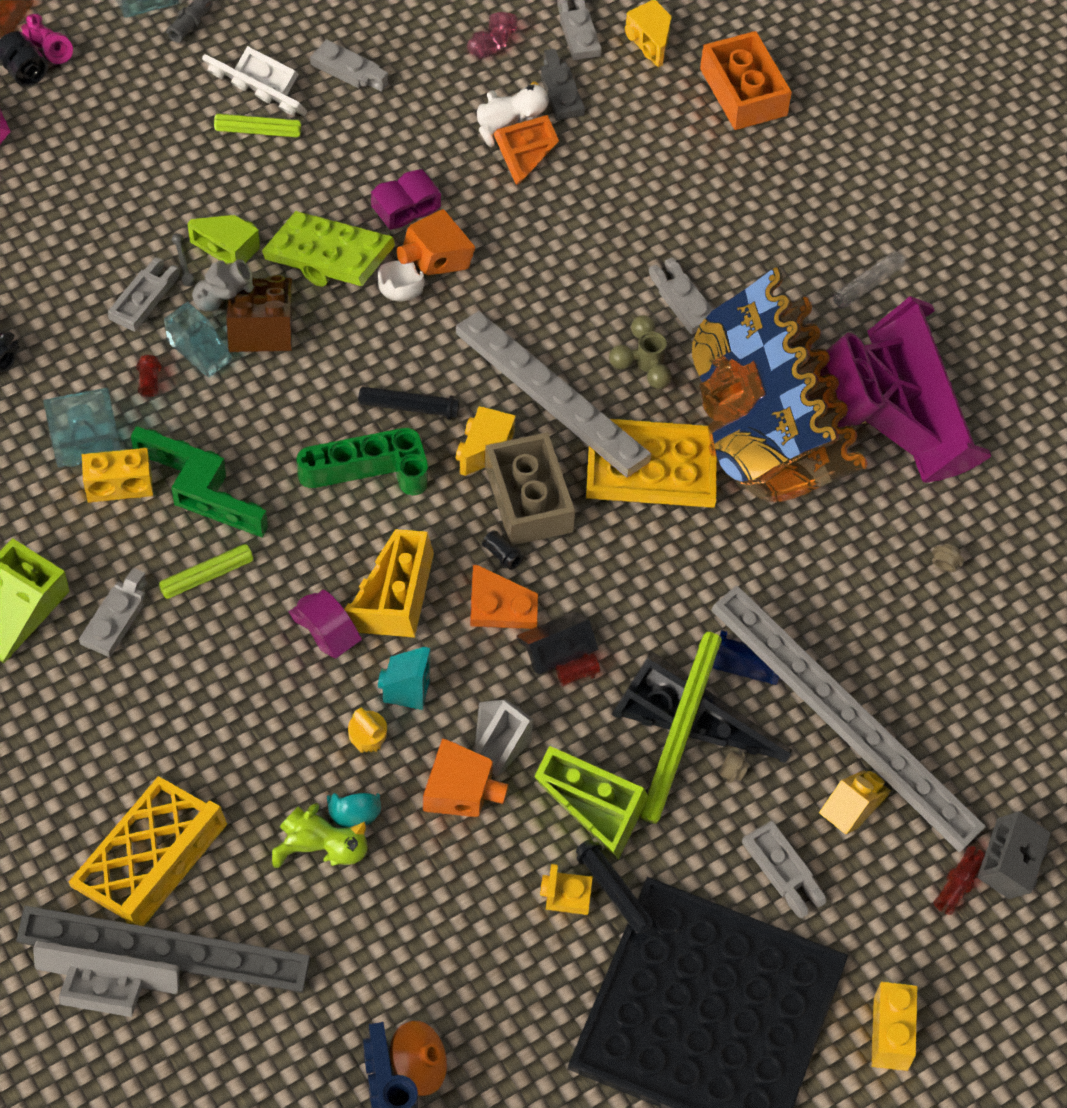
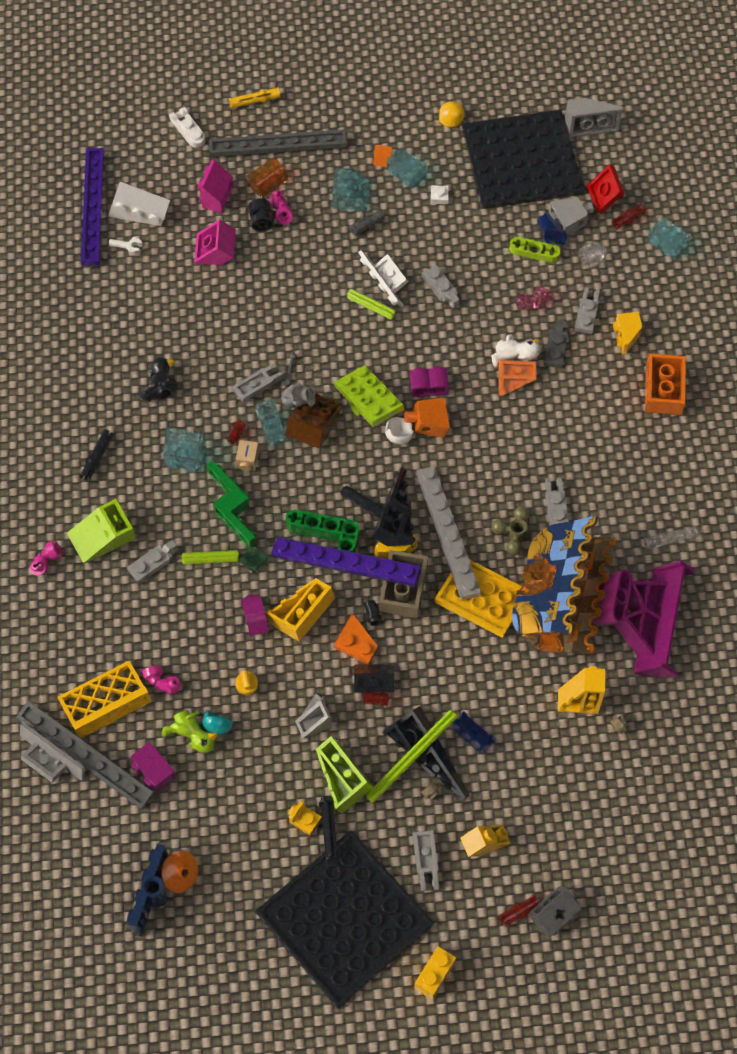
camera: 30 degrees right, 5 degrees up
yellow brick [82,448,153,503] -> none
lime slope [188,215,260,264] -> none
teal slope [378,647,430,710] -> none
orange torso [423,738,509,817] -> none
light grey plate [711,585,986,853] -> none
none -> magenta brick [130,742,177,793]
none -> dark pink arm [142,665,181,694]
none -> tan brick [236,440,259,471]
none -> clear green plate [239,546,267,573]
none -> dark purple plate [271,537,422,587]
none -> black wedge [371,467,416,547]
none -> yellow wedge [558,666,605,714]

